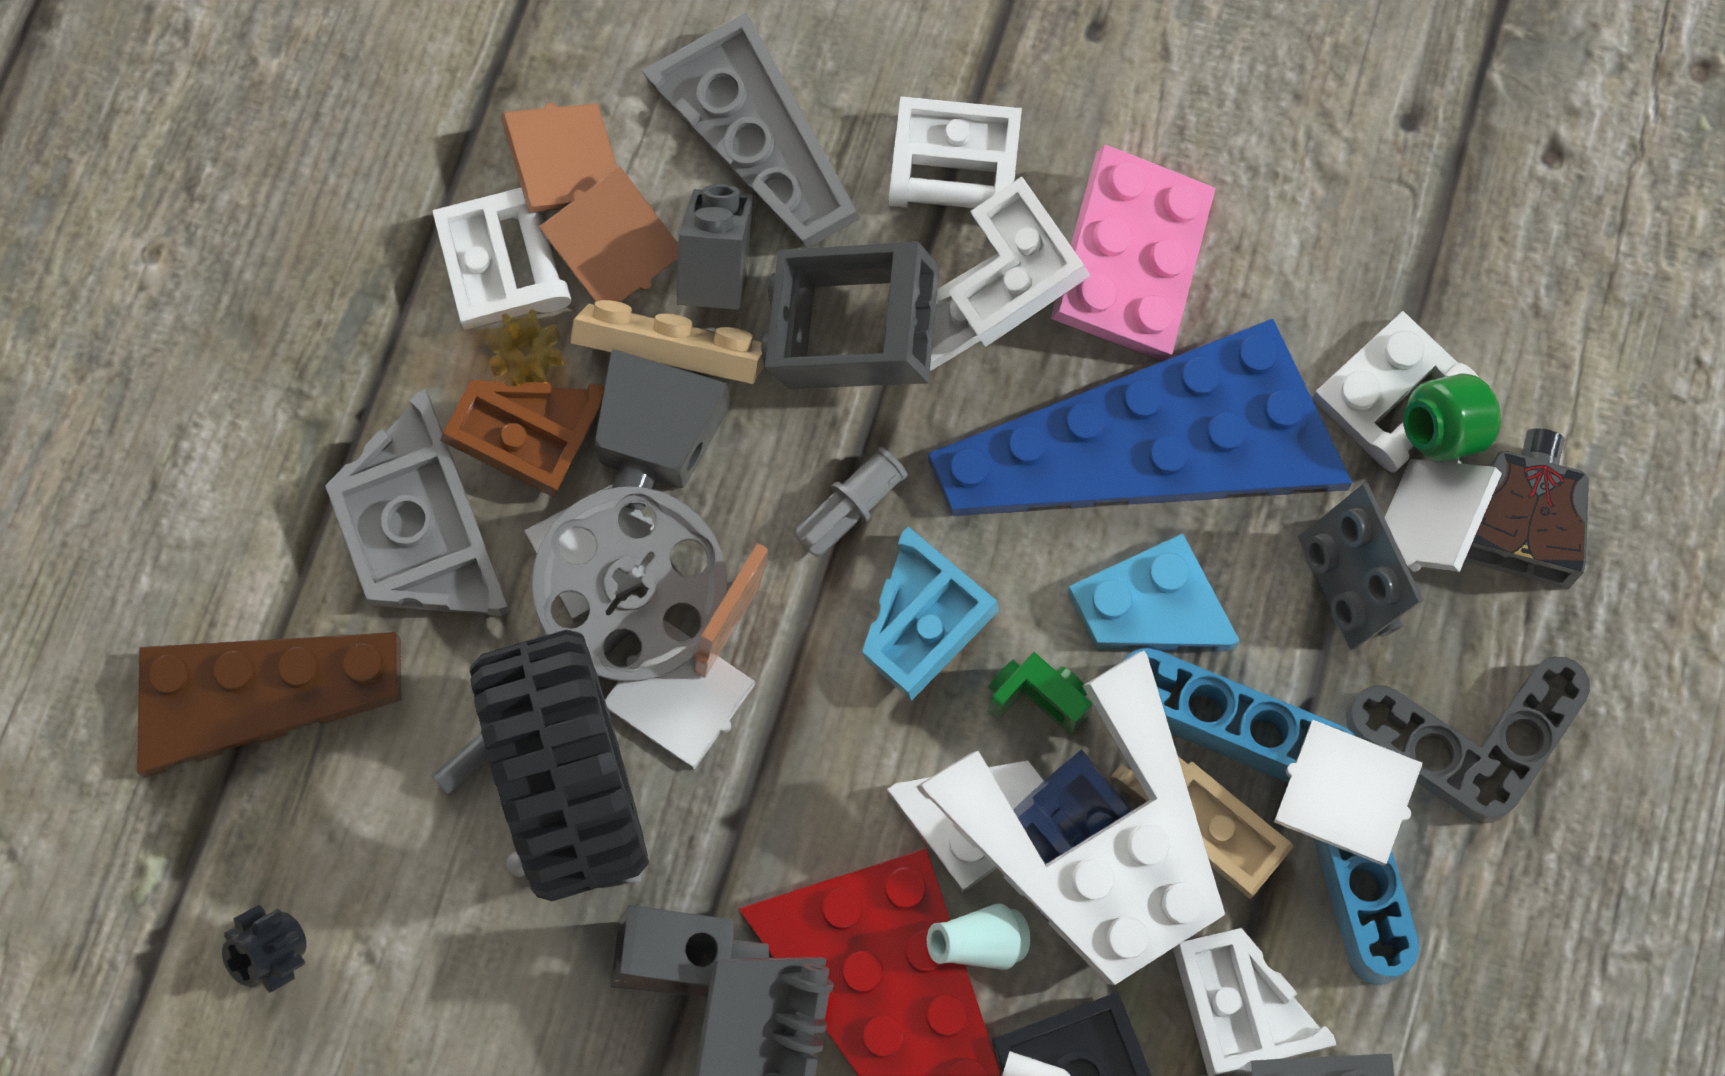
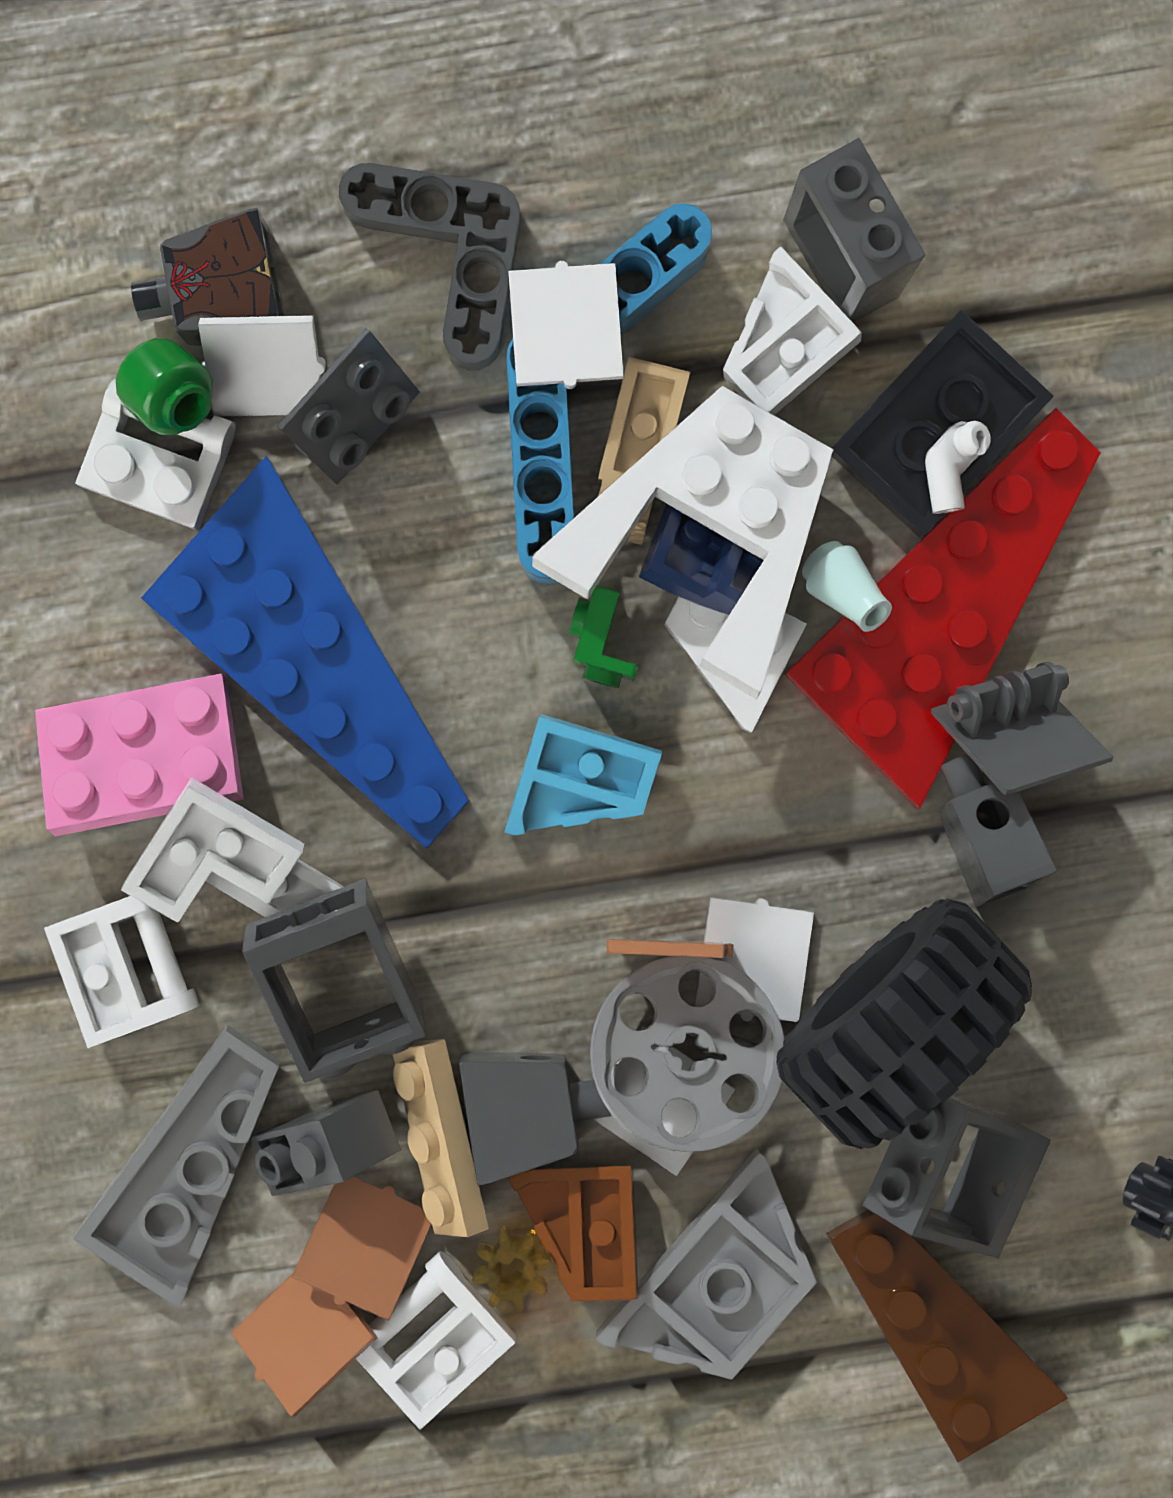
camera: 120 degrees left, 15 degrees up
light grey axle [794,447,908,557] -> none
medium azure wing [1067,534,1240,651] -> none
none -> dark grey window [862,1096,1051,1258]

